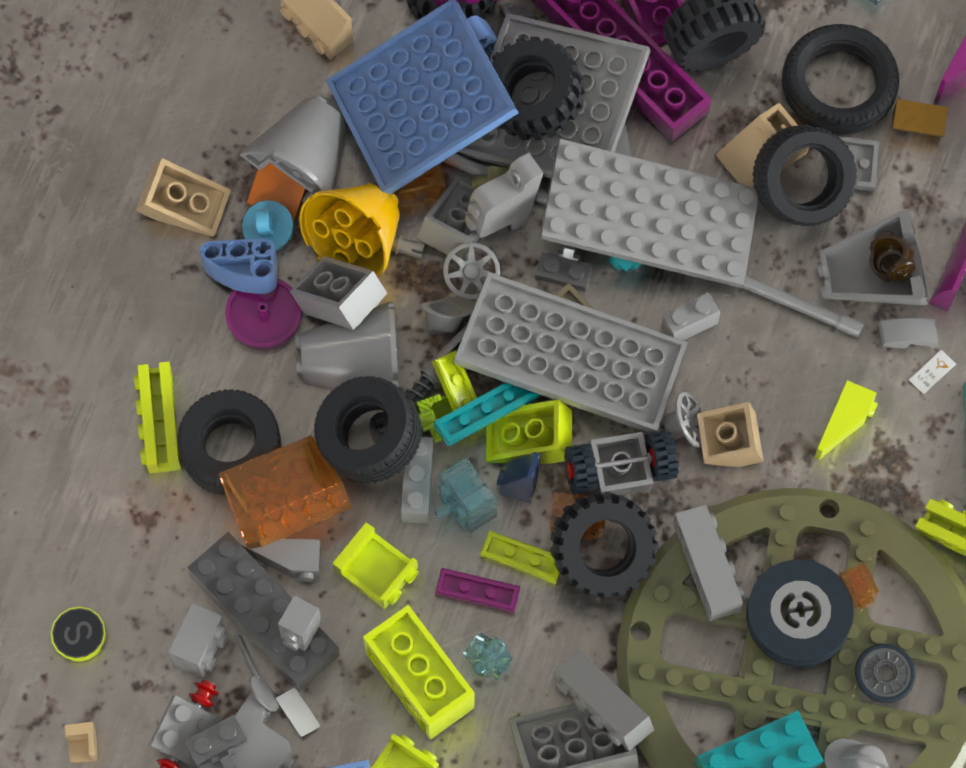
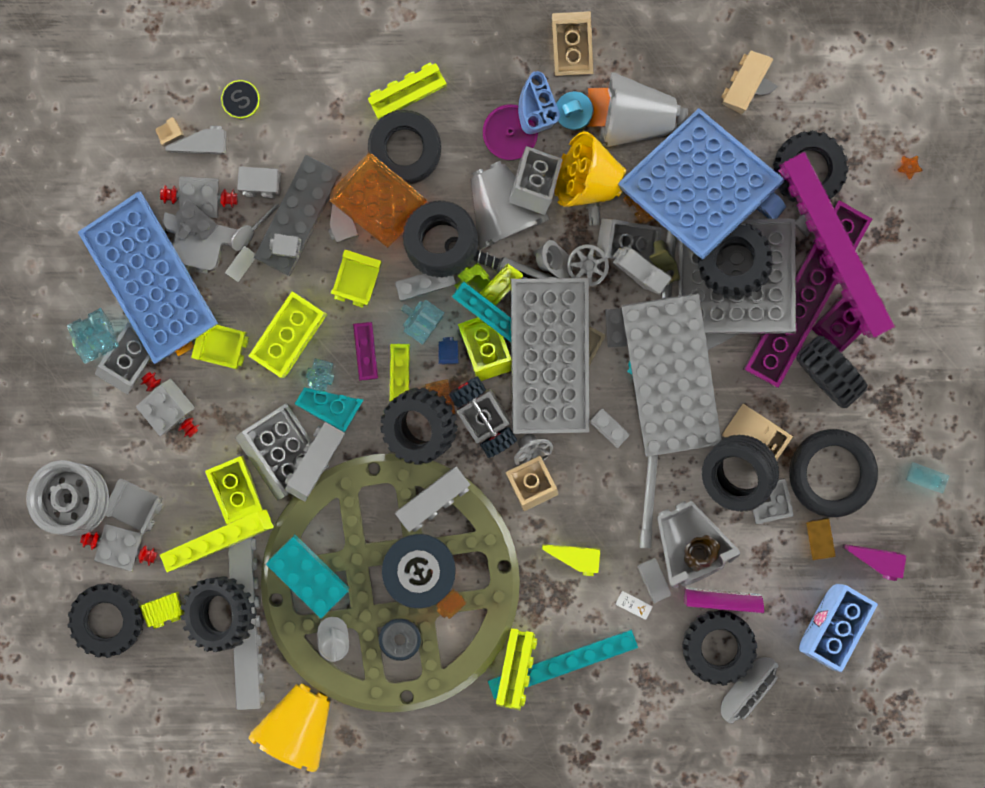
camera: 70 degrees right, 20 degrees up
none -> light grey slope [166,126,226,155]
none -> teal wing [295,387,364,433]

